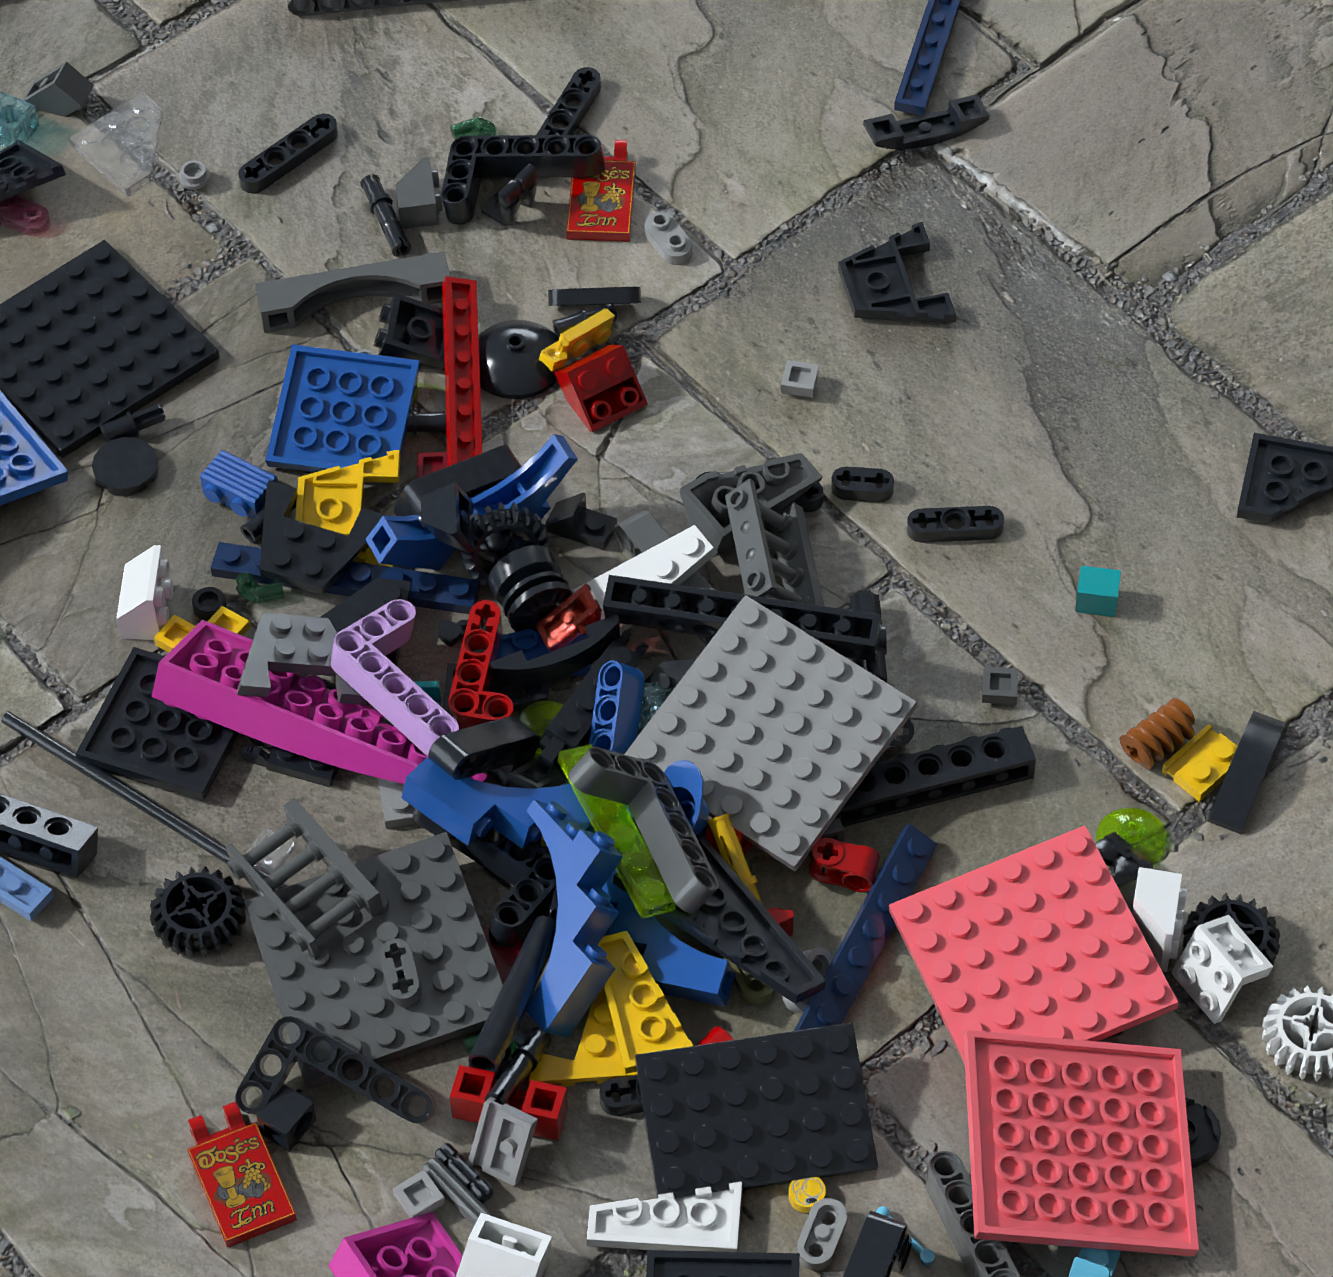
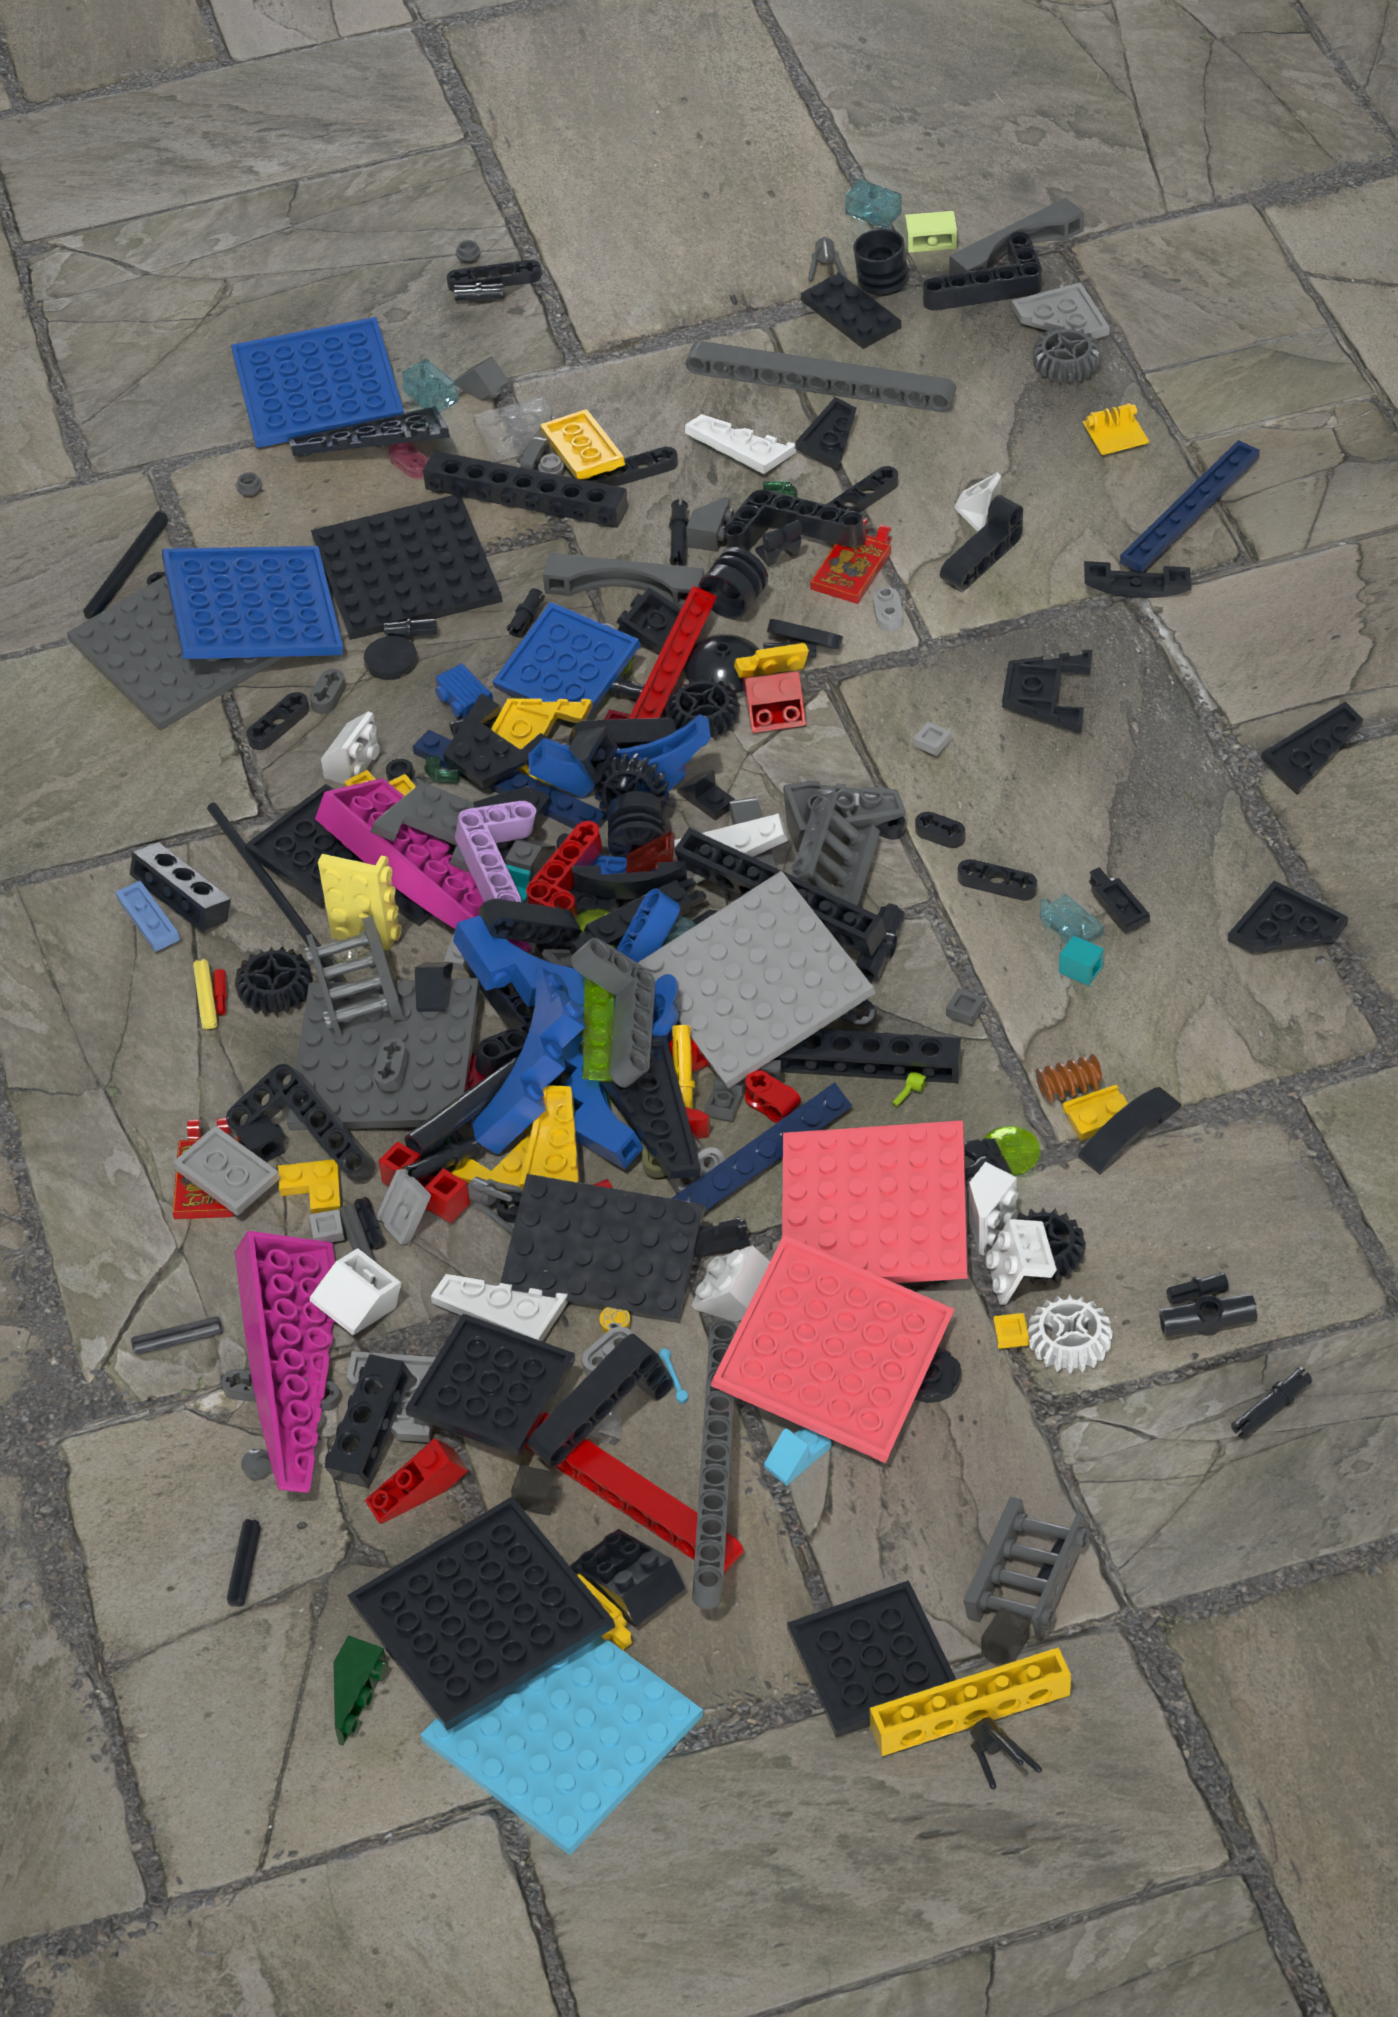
camera: 25 degrees right, 5 degrees down
none -> light grey plate [173,1126,280,1216]
none -> light yellow axle [193,959,218,1030]
none -> red pin [213,969,227,1016]
none -> black beam [247,692,309,750]
none -> yellow plate [278,1159,341,1214]
none -> dark grey beam [310,669,346,714]
none -> light yellow bracket [318,854,402,951]
none -> black slope [415,962,453,1012]
none -> black brick [423,450,628,528]
none -> dark grey plant [468,1177,522,1235]
none -> dark grey slope [505,839,556,879]
none -> black pin [506,588,545,637]
none -> dark grey beam [520,436,550,471]
none -> yellow plate [540,409,625,480]
none -> black gear [666,677,740,740]
none -> white wing [685,414,796,474]
none -> white slope [691,1245,770,1322]
none -> black hinge [694,1217,750,1257]
none -> black wheel [699,547,768,619]
none -> dark grey slope [704,1075,746,1122]
none -> black wing [795,397,857,471]
none -> lime hand [891,1073,927,1108]
none -> black beam [940,495,1023,590]
none -> white slope [954,472,1001,532]
none -> yellow plate [993,1313,1029,1349]
none -> clear light blue bracket [1040,894,1104,943]
none -> black hinge [1089,867,1150,933]
none -> black wing [1261,701,1364,795]

